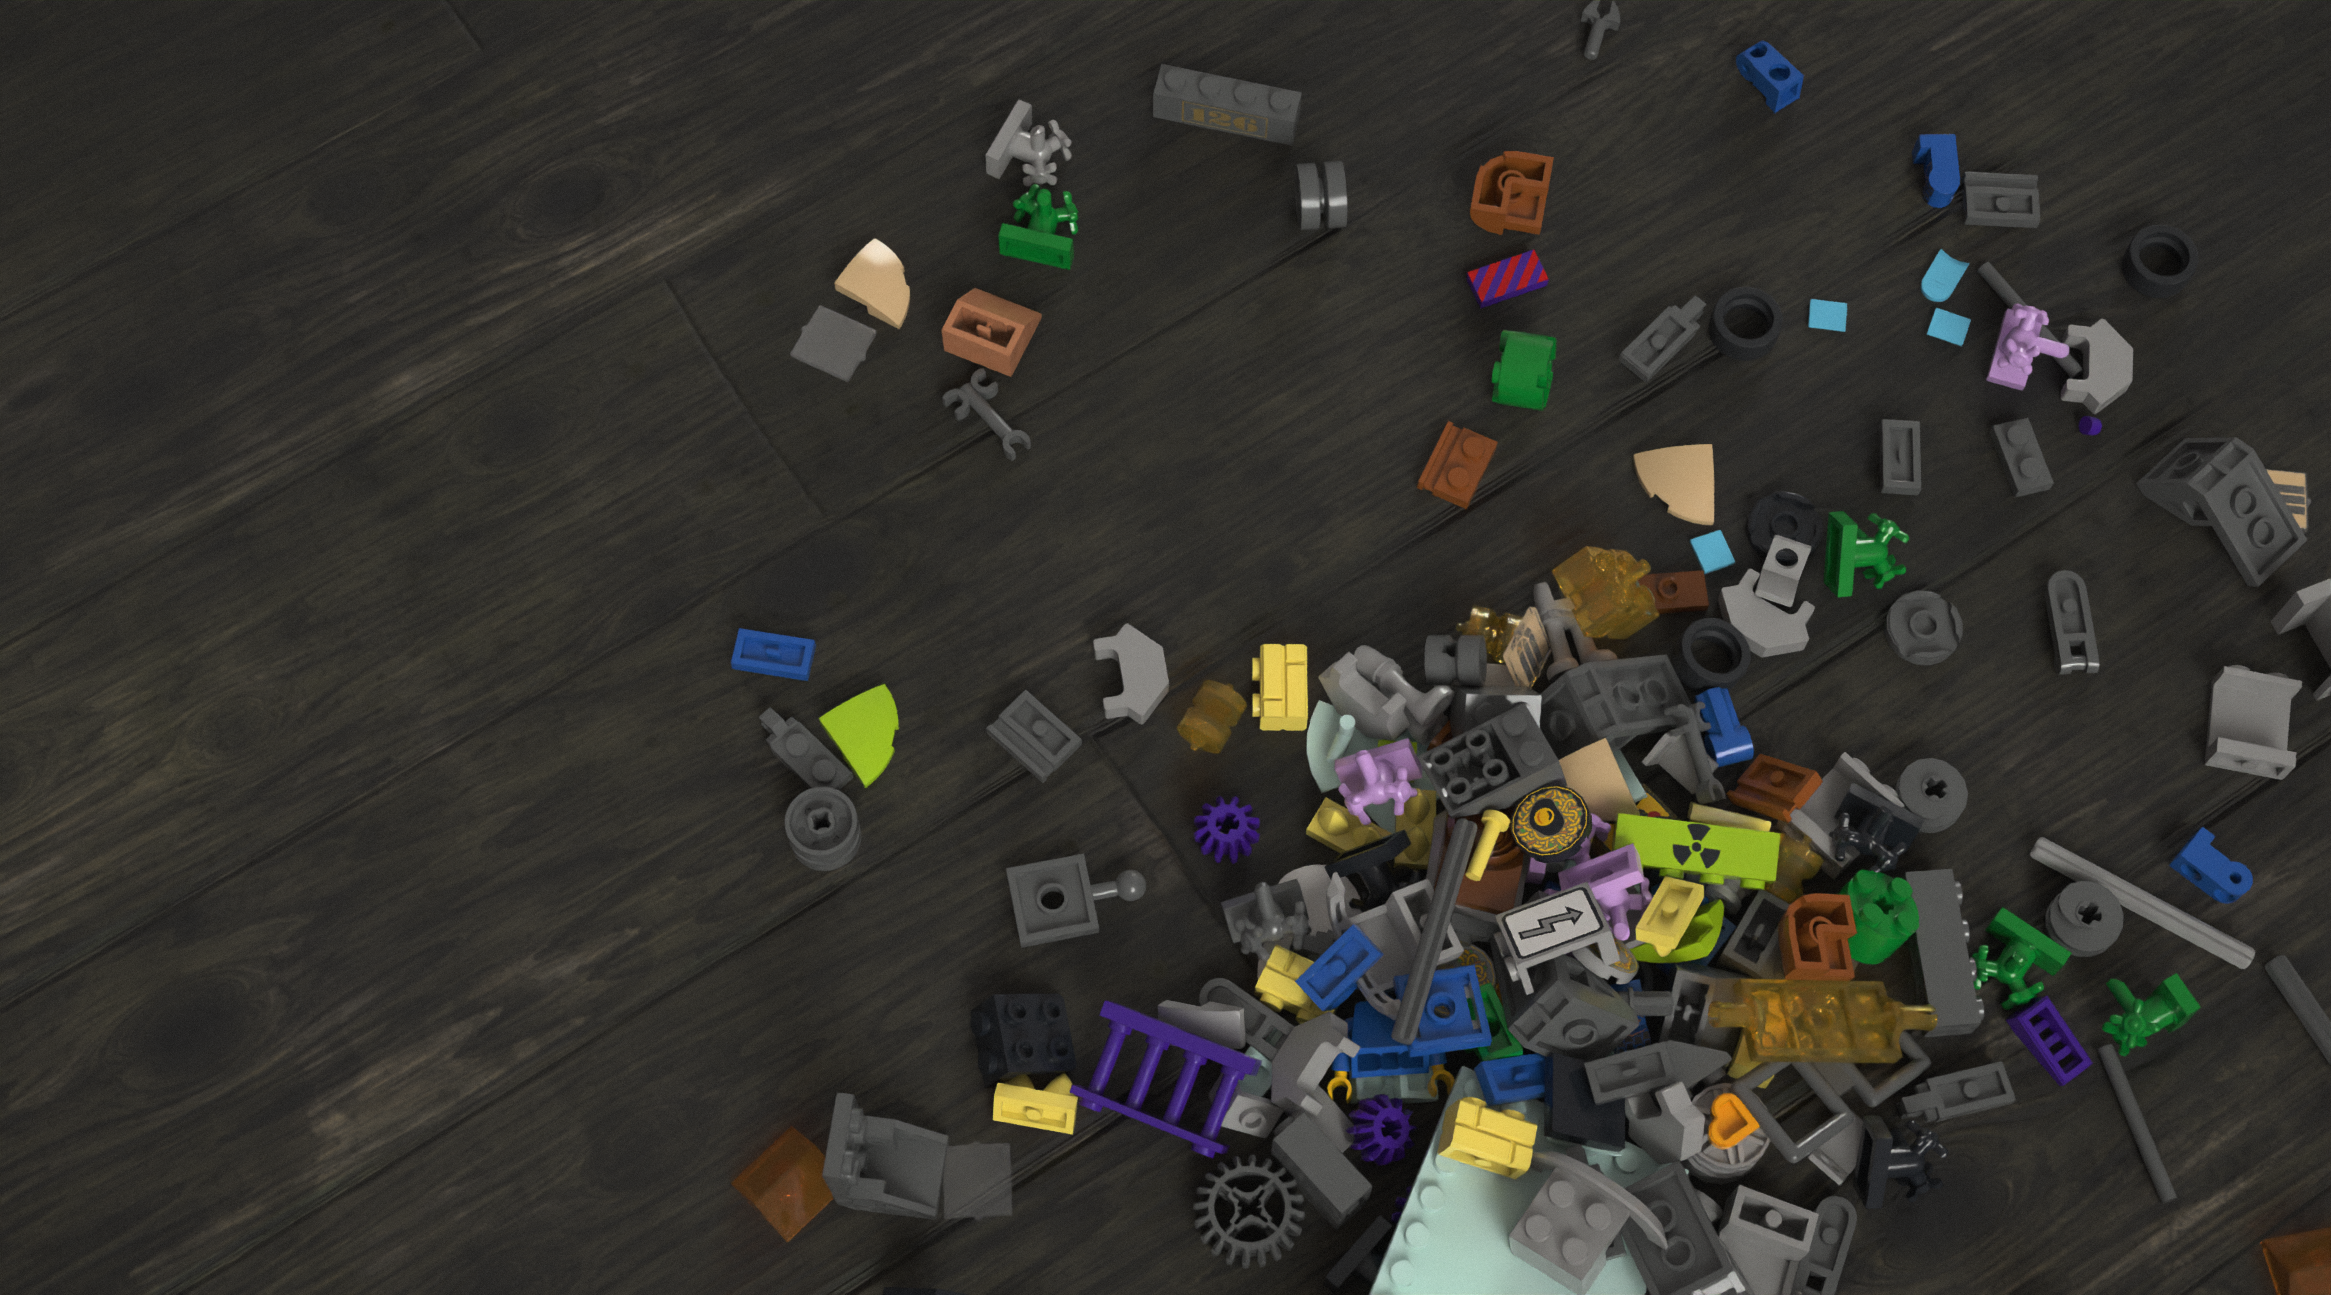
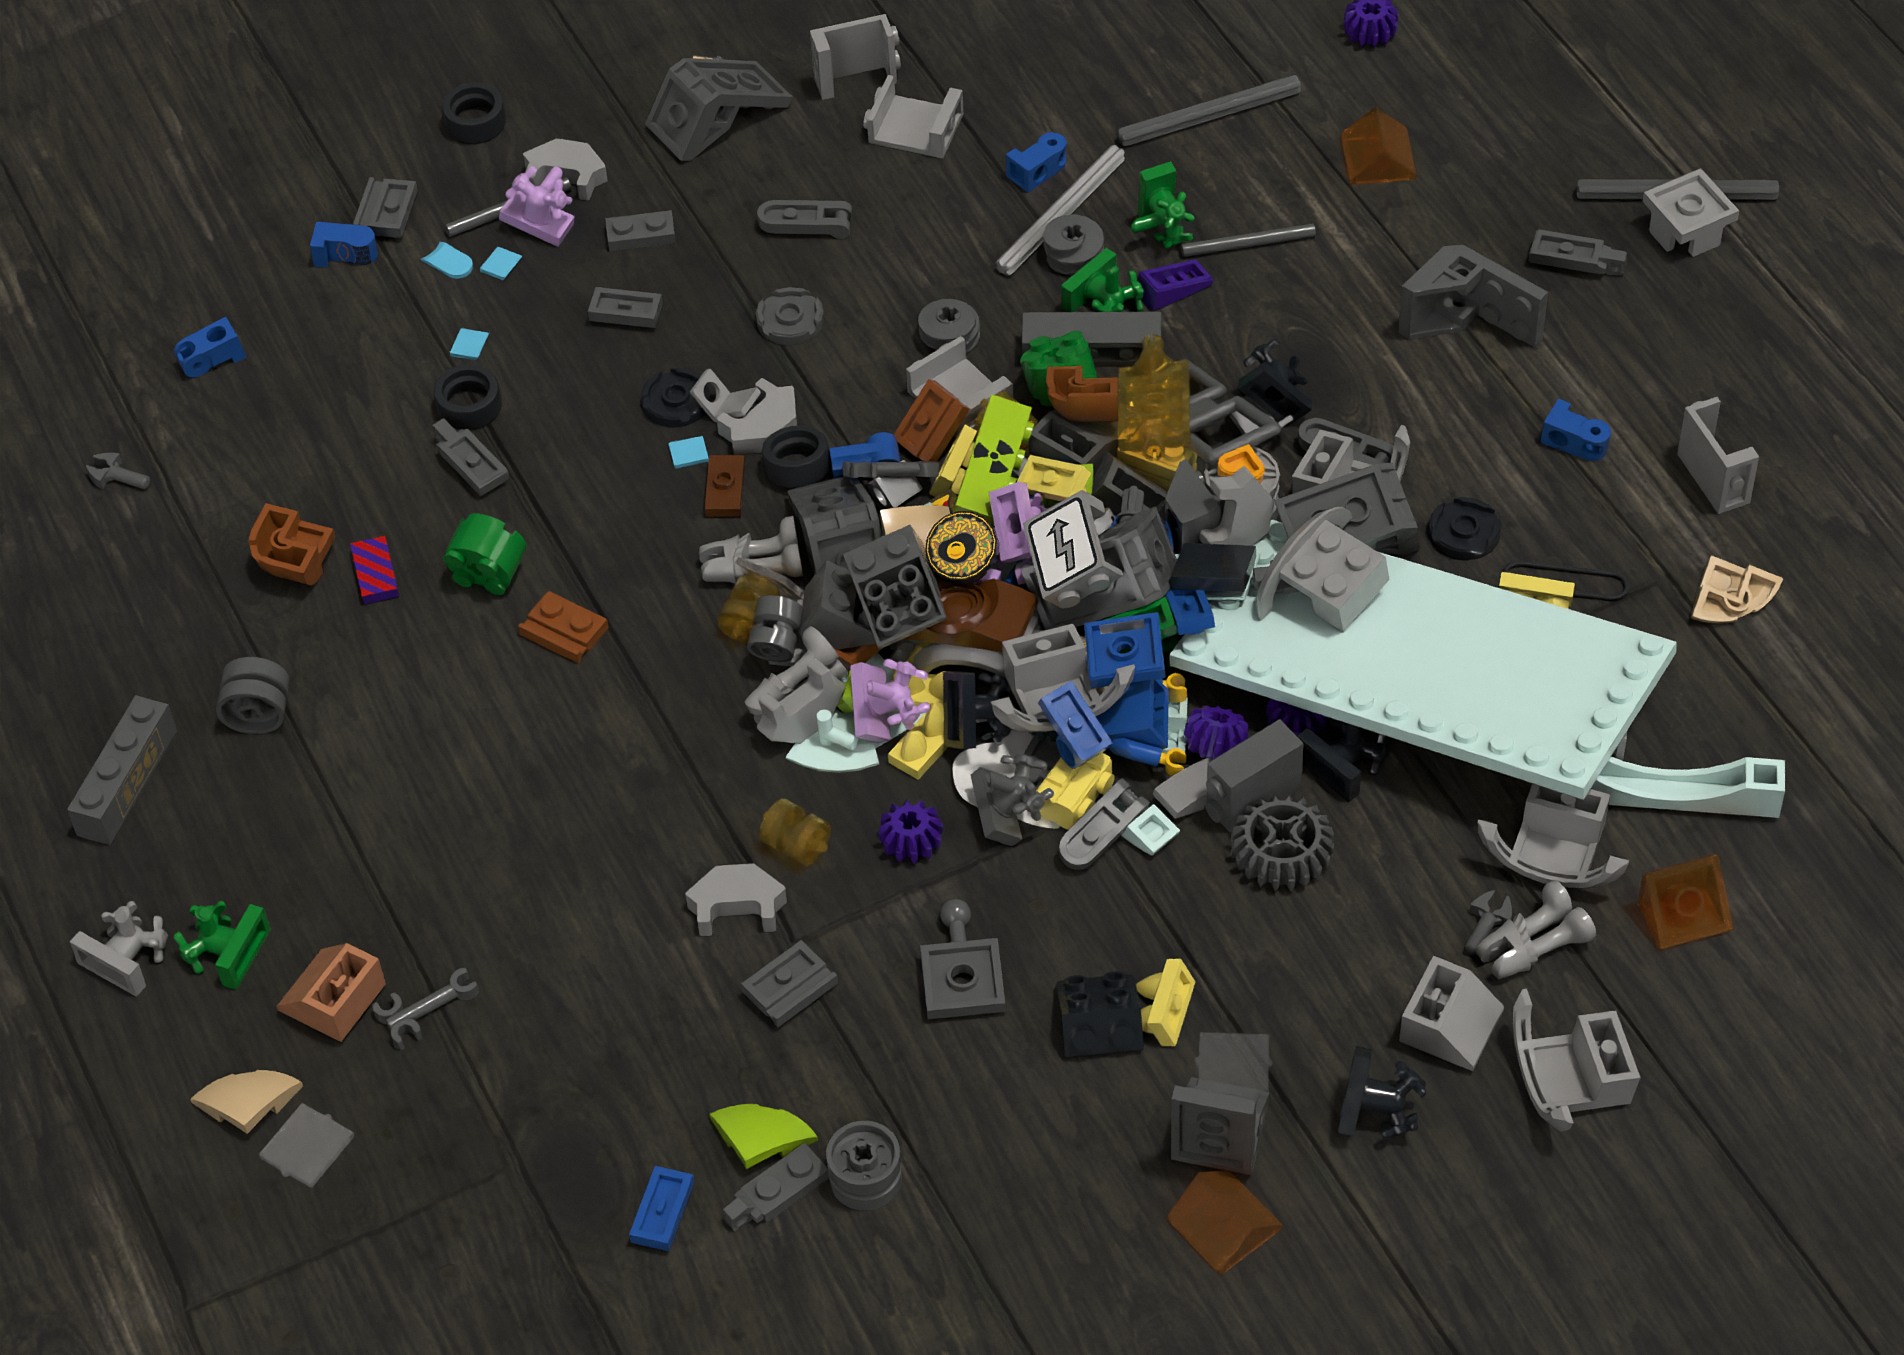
camera: 80 degrees left, 15 degrees down
dark purple fence [1070,1000,1262,1158] -> none
light grey slope [1158,1000,1246,1049] -> none
light grey bracket [1209,1073,1284,1138] -> none
light yellow brick [1252,644,1308,731] -> none
light grey piece [1271,1012,1360,1116] -> none
dark grey axle [1391,818,1478,1045] -> none
light yellow brick [1437,1097,1537,1180] -> none
light yellow piece [1465,809,1510,881] -> none
clear yellow brick [1552,546,1660,640] -> none
dark grey plate [1584,1041,1677,1105] -> none
tan brick [1633,444,1714,525] -> none
green piece [1823,511,1909,597] -> none
black piece [1829,783,1925,873] -> none
dark grey hinge [1896,1061,2016,1122] -> none
dark purple piece [2079,416,2102,436] -> none

